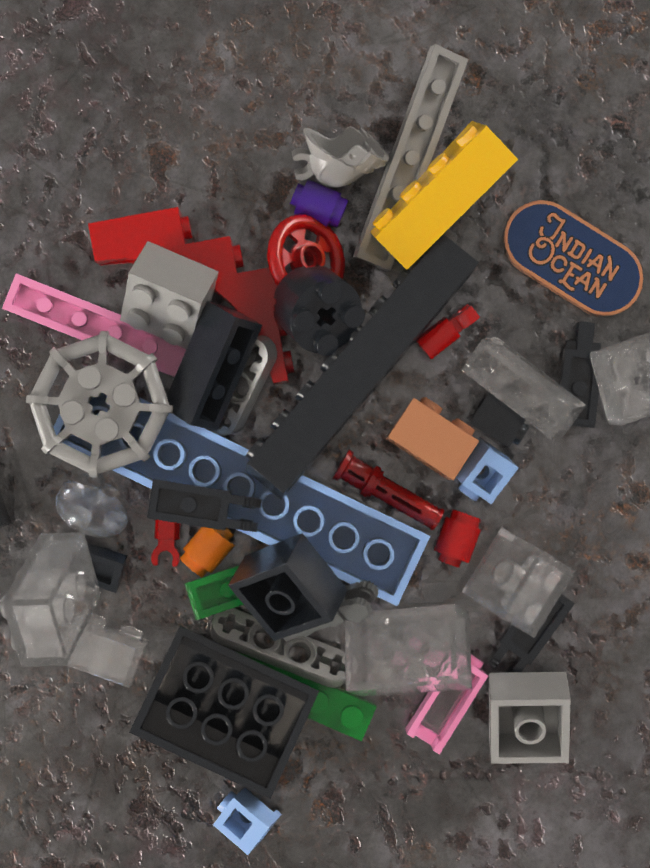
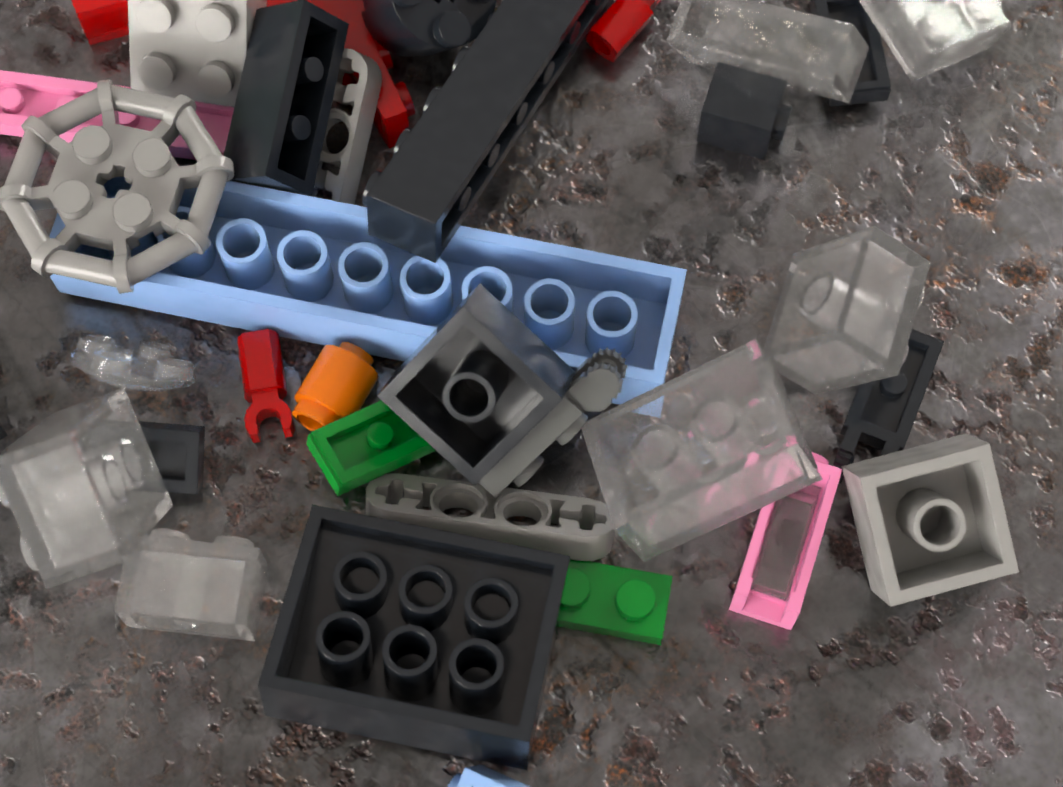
camera: 15 degrees left, 20 degrees down
black hinge [147,479,262,532] -> none
red pin [332,449,445,531] -> none
nougat brick [385,397,479,480] -> none
red brick [434,509,481,568] -> none
light blue brick [456,437,518,504] -> none

